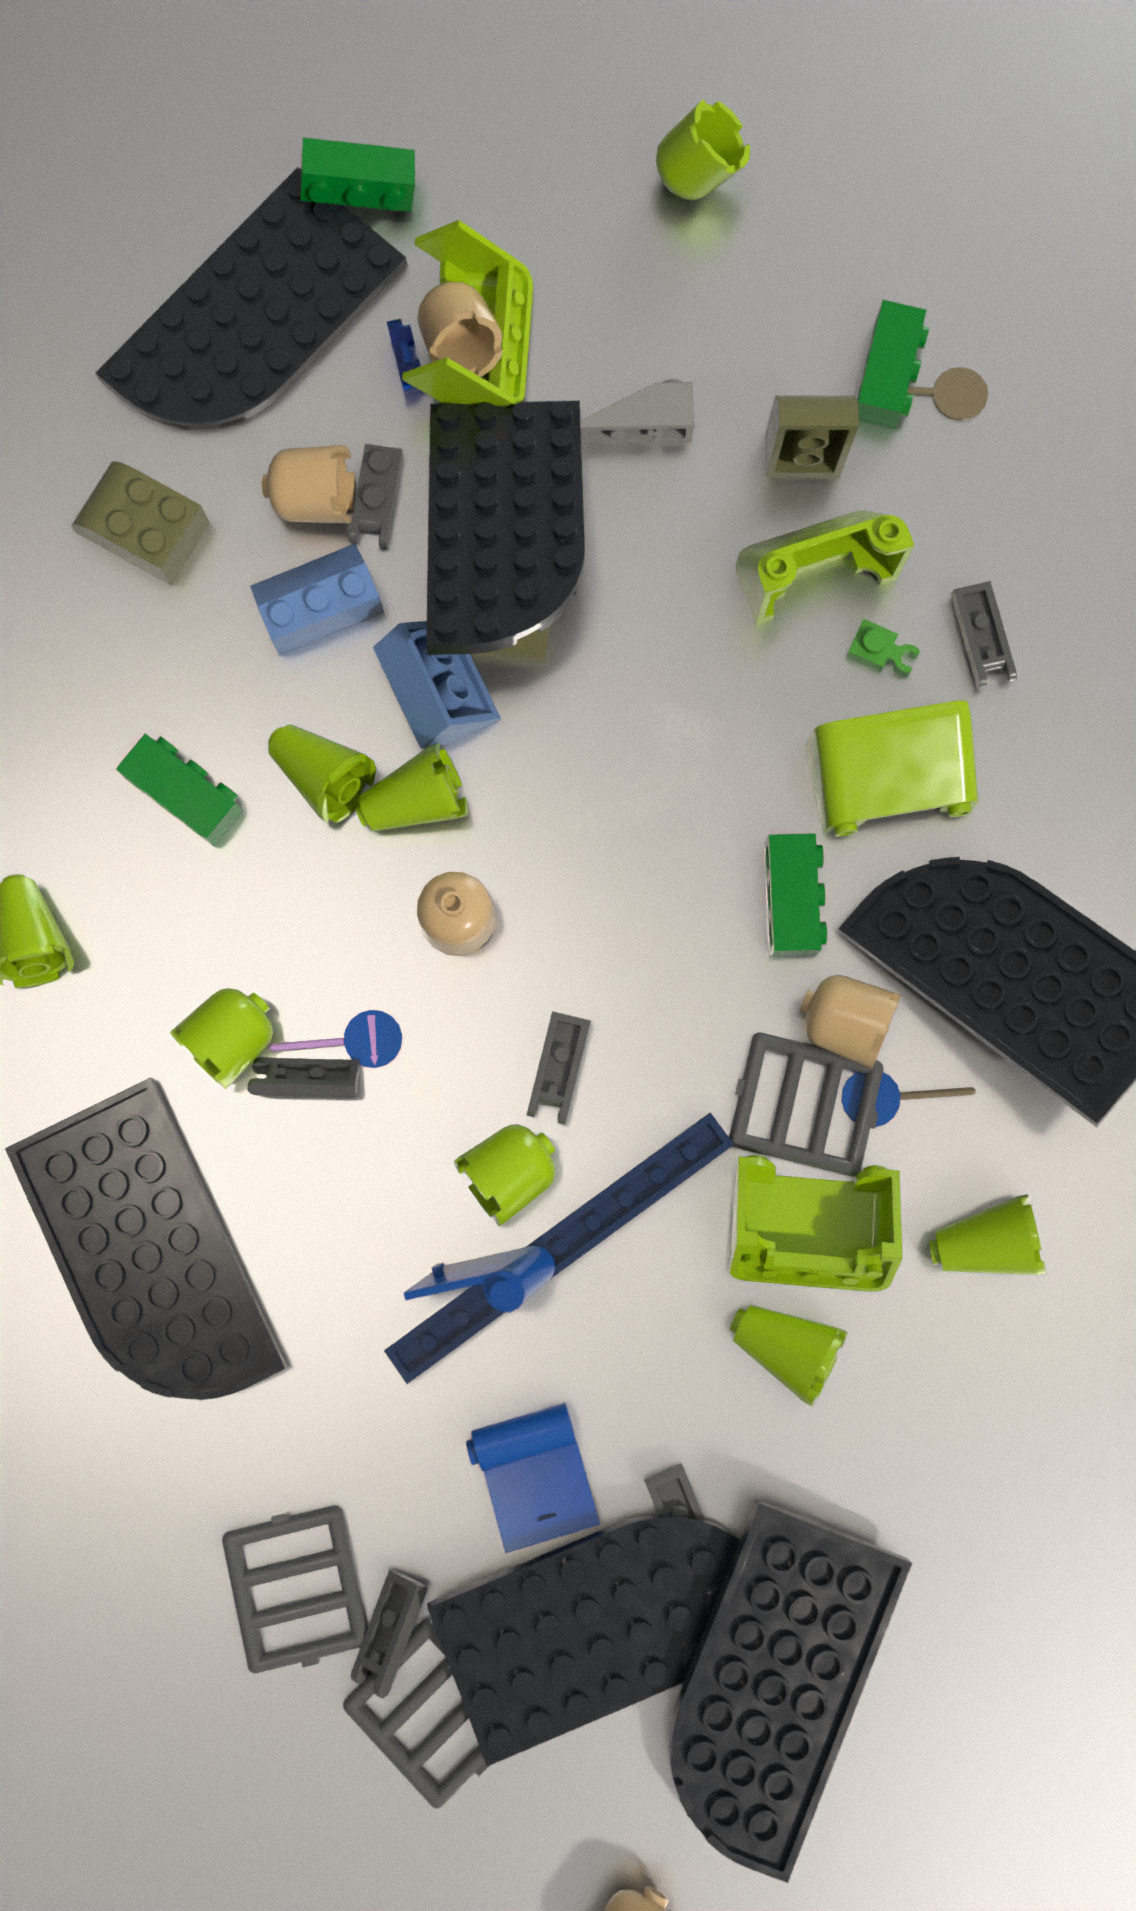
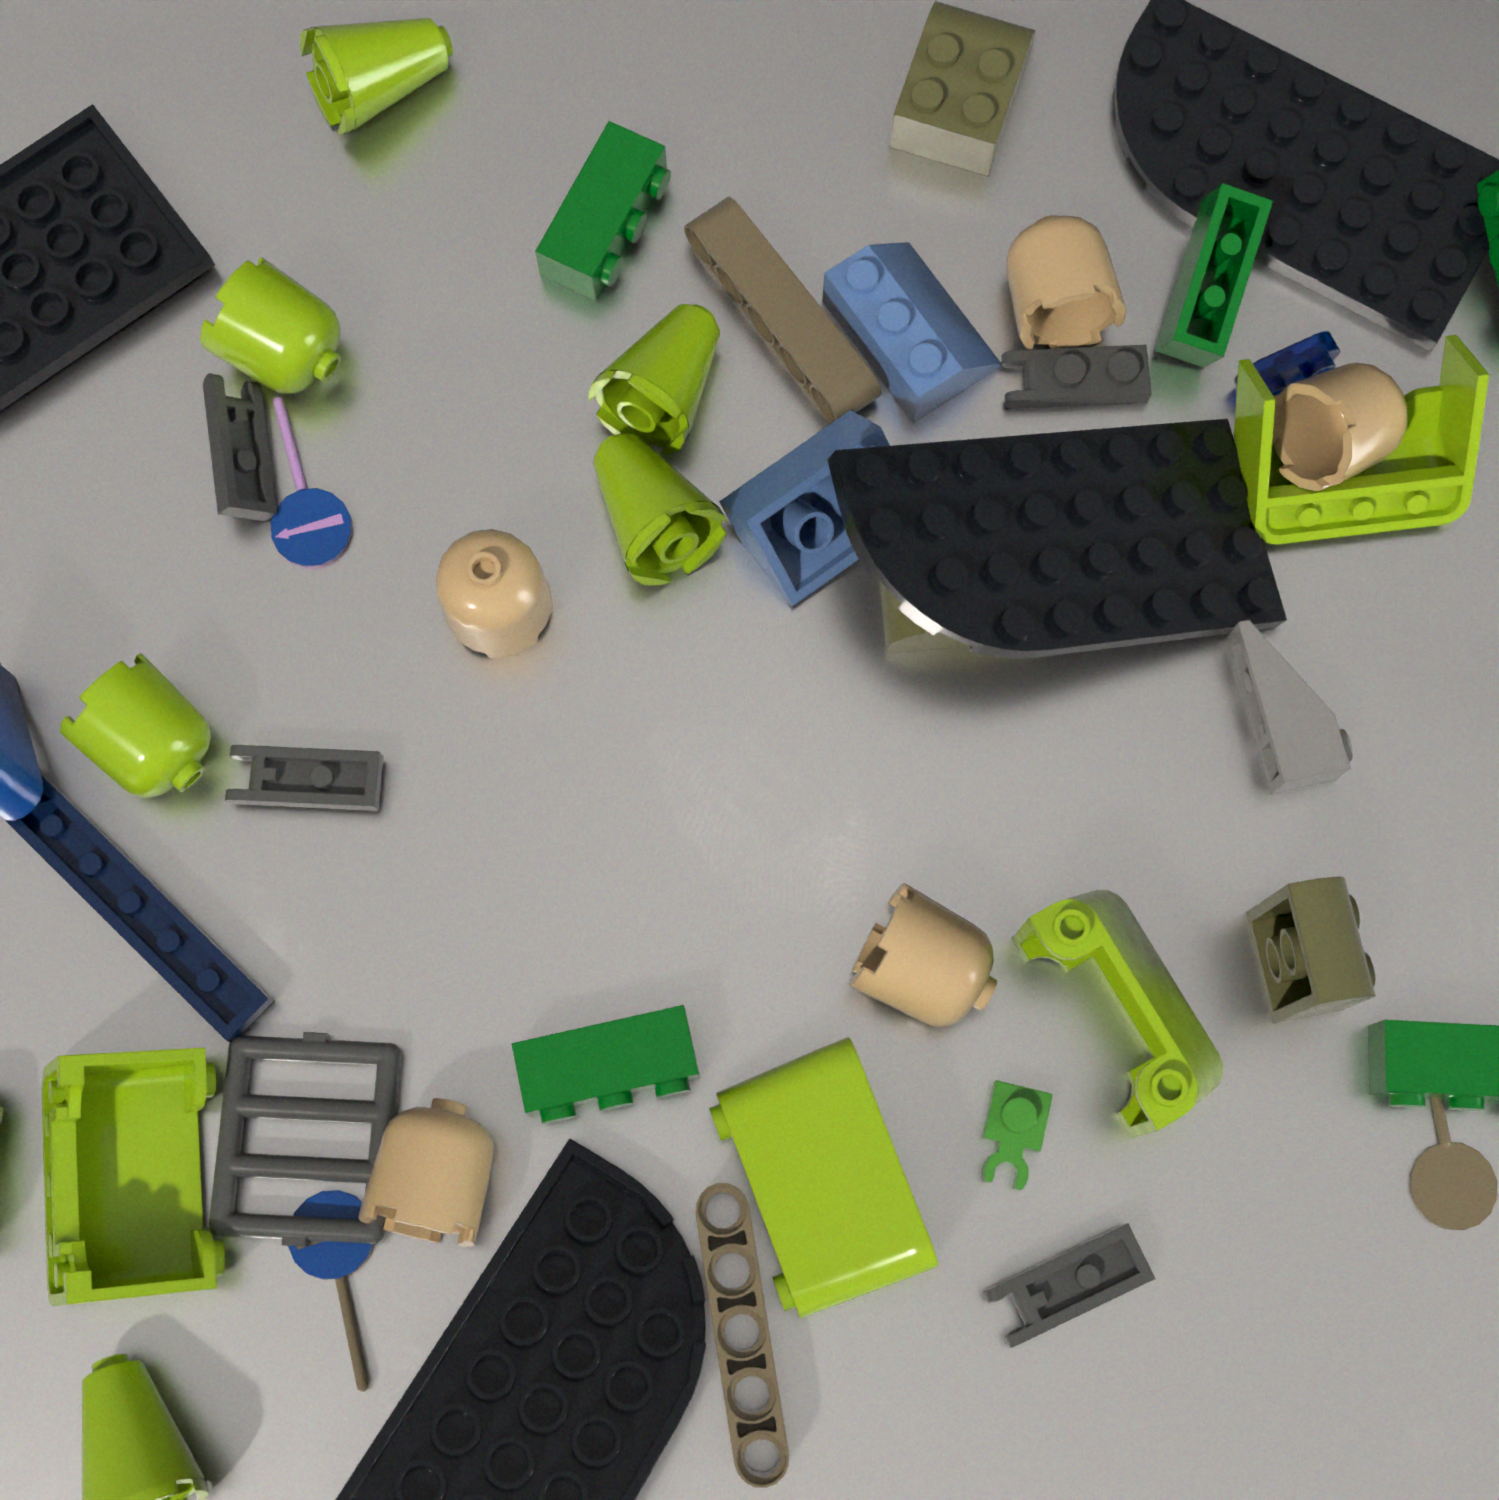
camera: 80 degrees right, 5 degrees down
none -> dark tan beam [684,197,881,423]
none -> dark tan beam [696,1183,789,1488]
none -> tan cylinder [849,883,997,1027]
none -> green brick [1154,183,1273,368]

